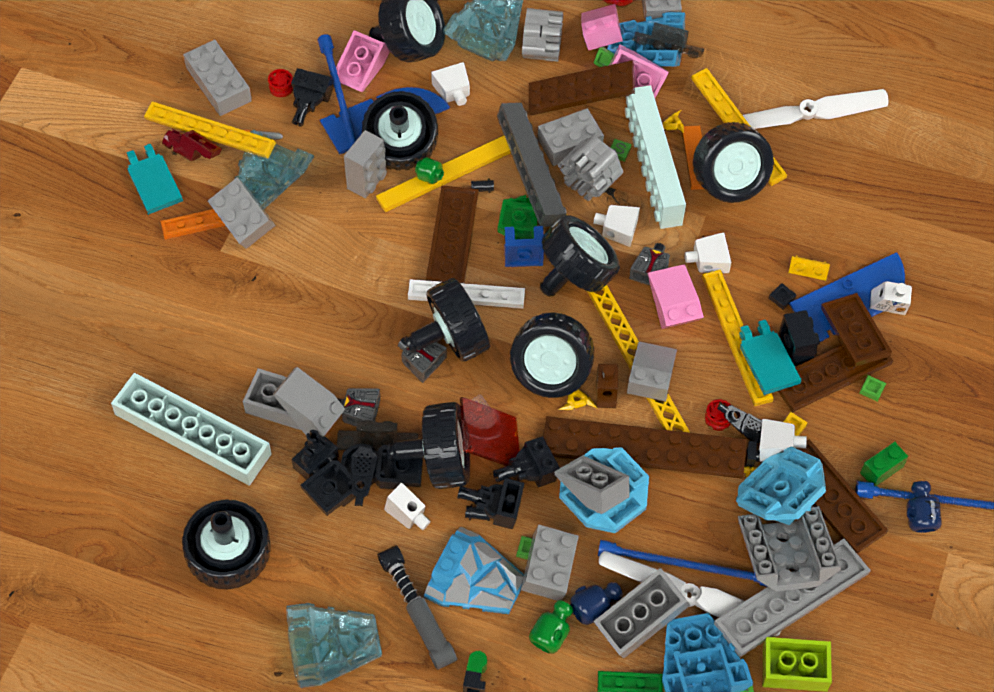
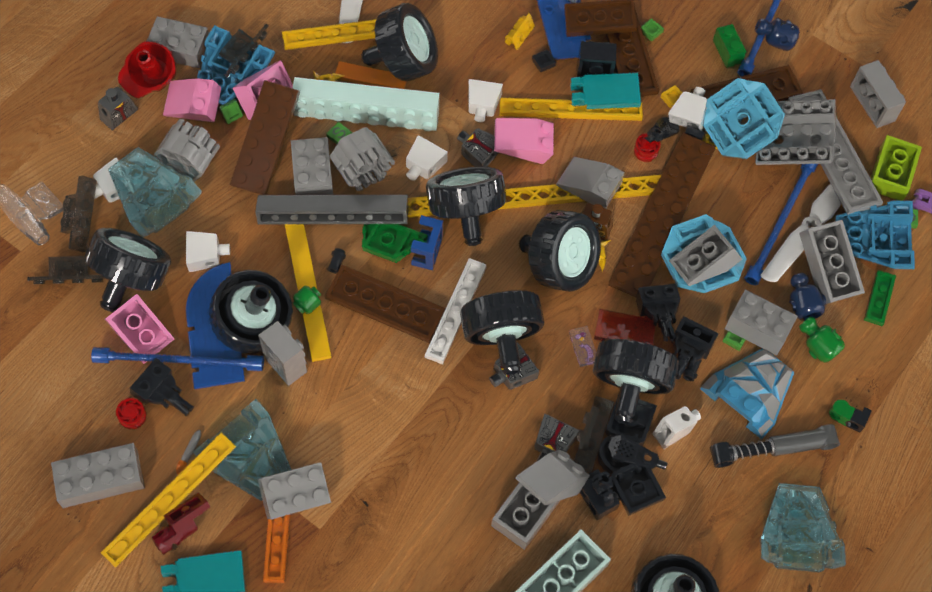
camera: 75 degrees left, 5 degrees up
none -> light grey brick [850,60,906,128]

